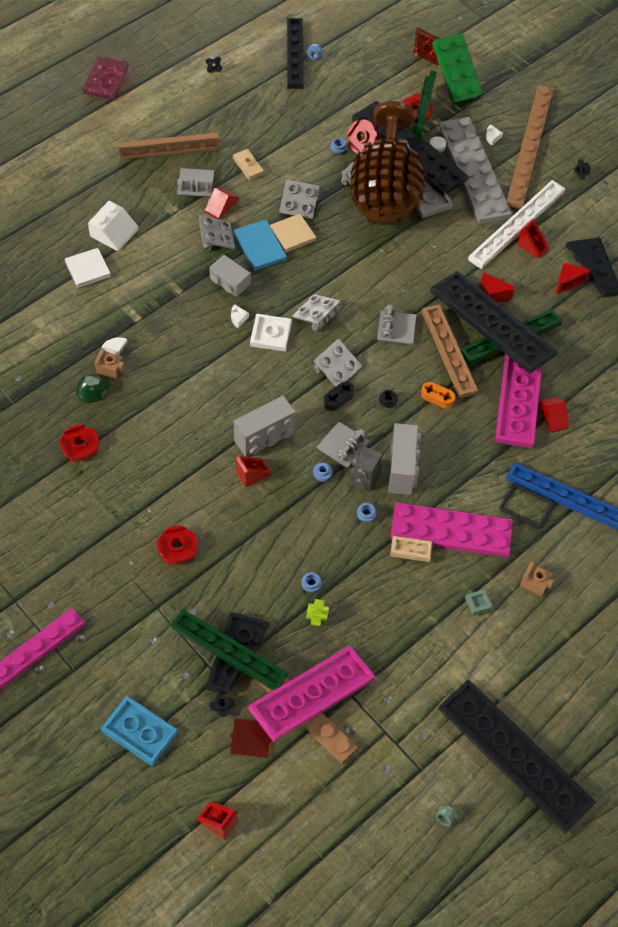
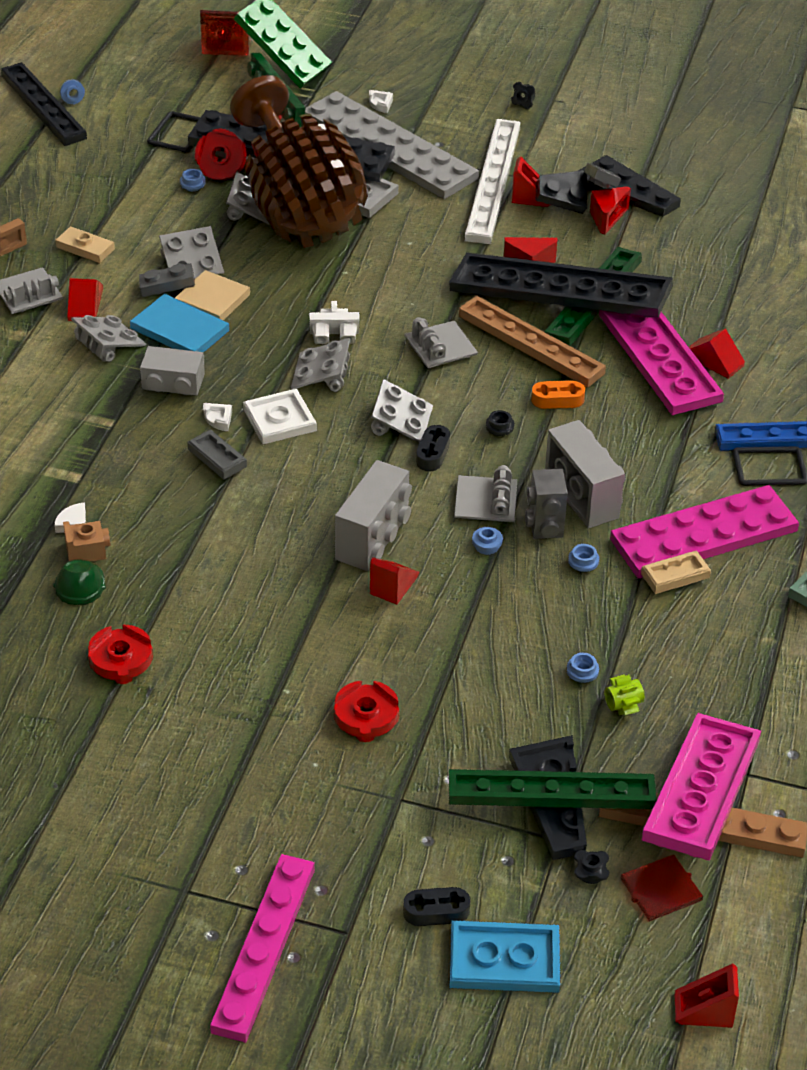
camera: 30 degrees left, 15 degrees down
medium nougat plate [507,85,553,209] -> none
none -> dark grey plate [139,263,195,297]
none -> black piece [147,111,200,152]
none -> dark grey plate [187,429,247,480]
none -> white hips [310,301,359,344]
none -> black beam [403,887,471,926]
none -> black wing [536,170,587,214]
none -> dark grey plate [584,162,622,189]

